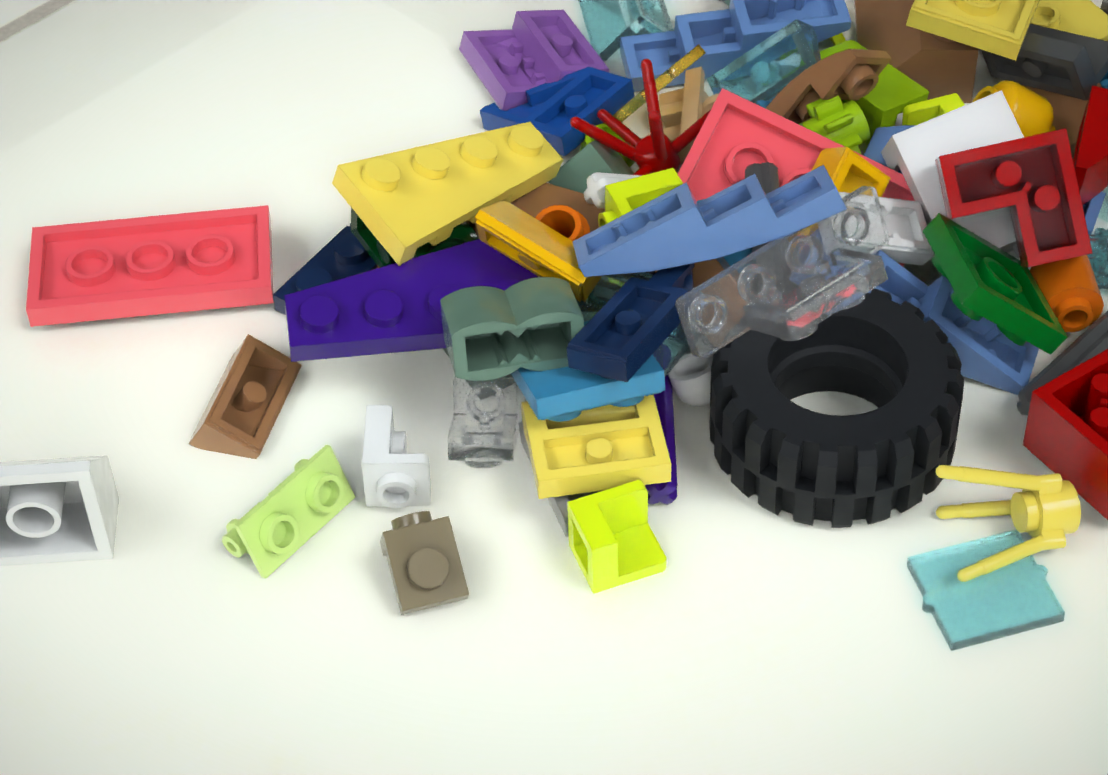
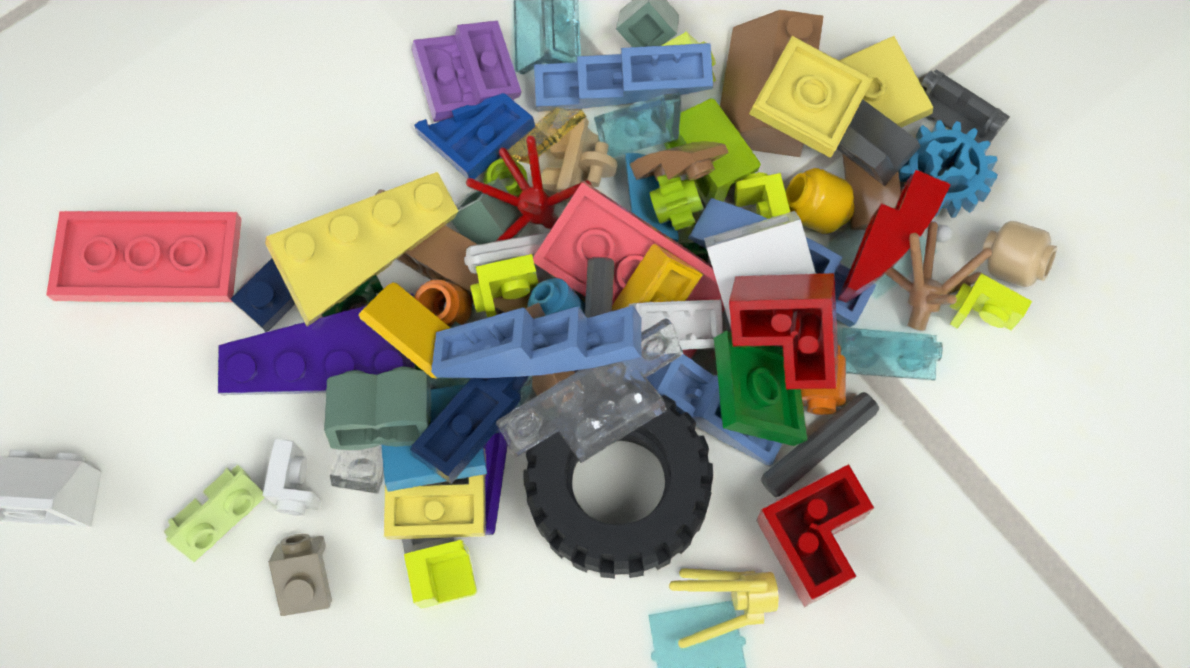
camera: 10 degrees right, 25 degrees up
medium nougat slope [188,334,302,459] -> none

